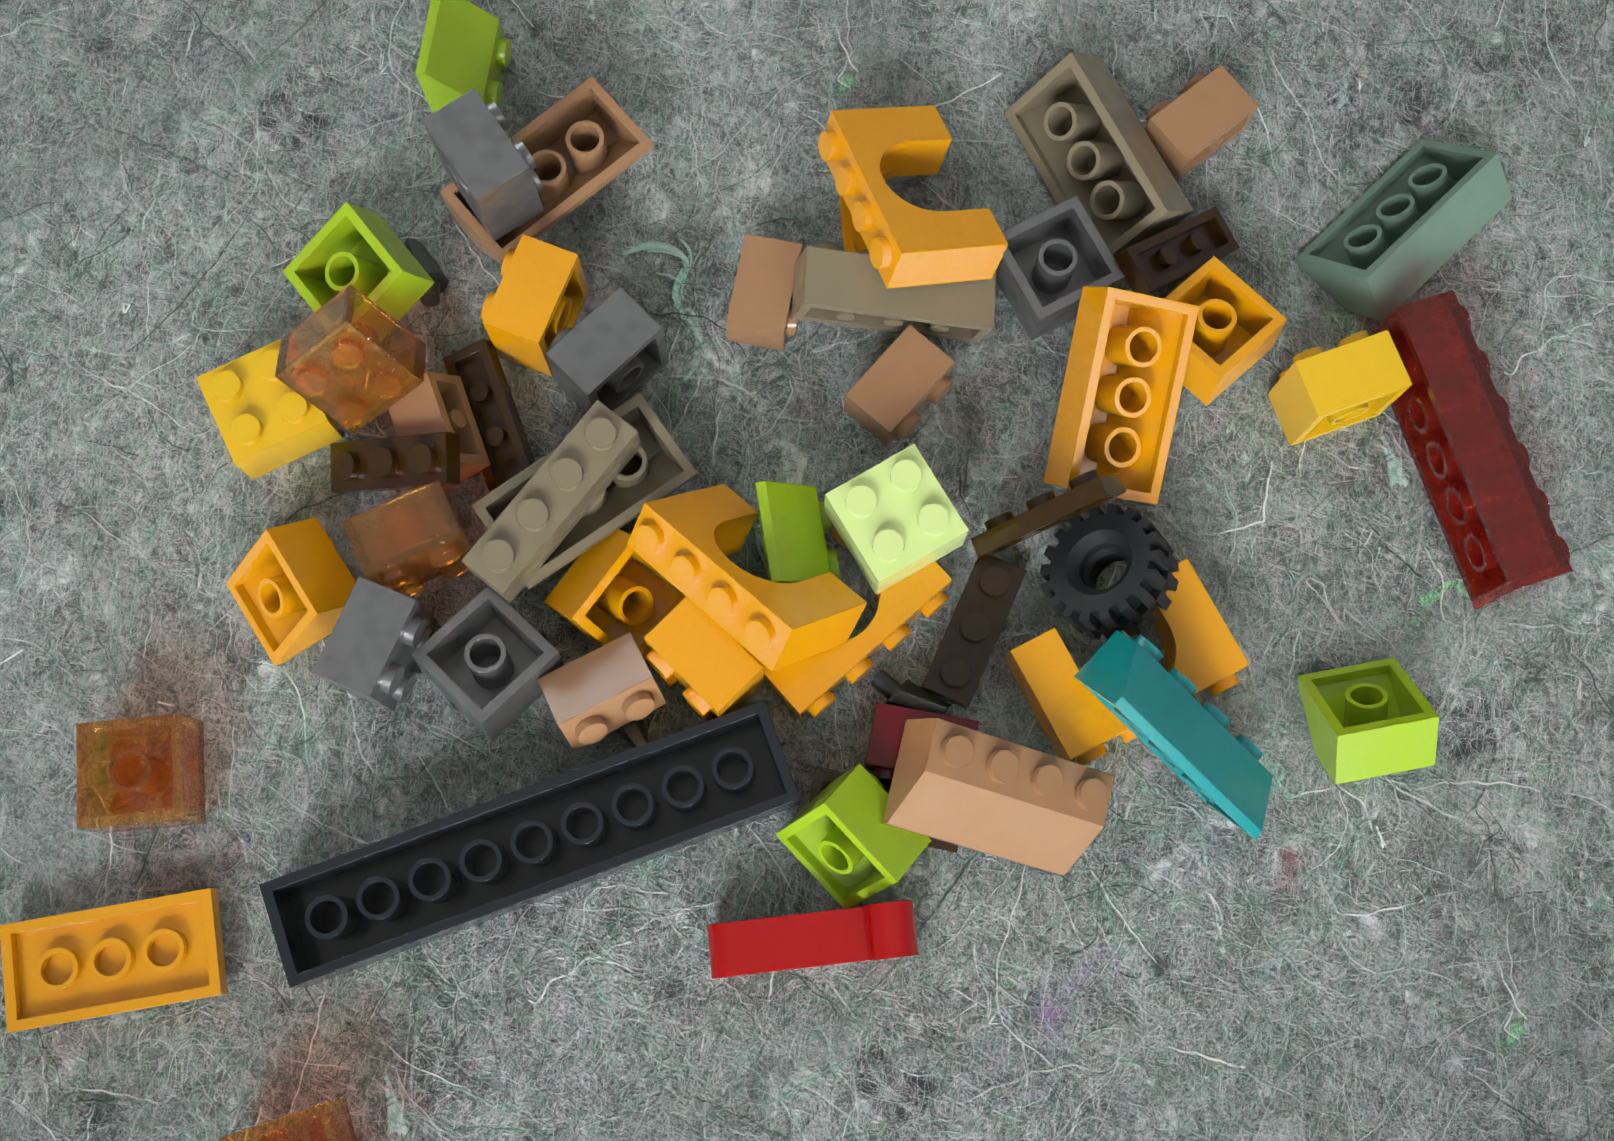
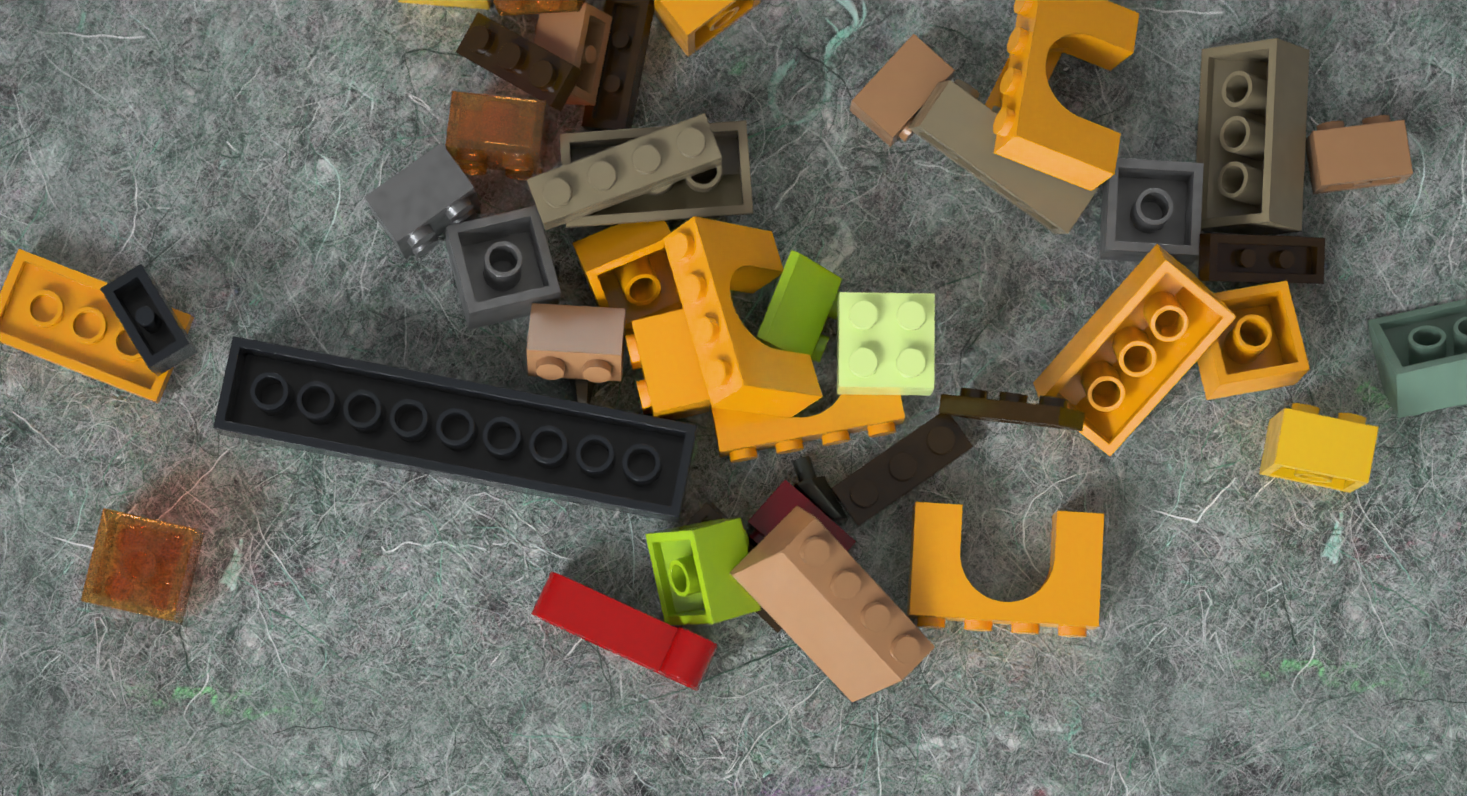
camera: 30 degrees right, 5 degrees up
clear orange brick [76,713,206,834] -> none
light orange slope [225,517,357,666] -> none
flat silver brick [546,287,669,413] -> none
medium nougat brick [844,324,955,447] -> none
black tyre [1040,504,1179,641] -> none
teal slope [1074,630,1273,840] -> none
lime slope [1298,657,1439,784] -> none
clear red brick [1372,290,1573,610] -> none
none -> black brick [100,264,198,376]

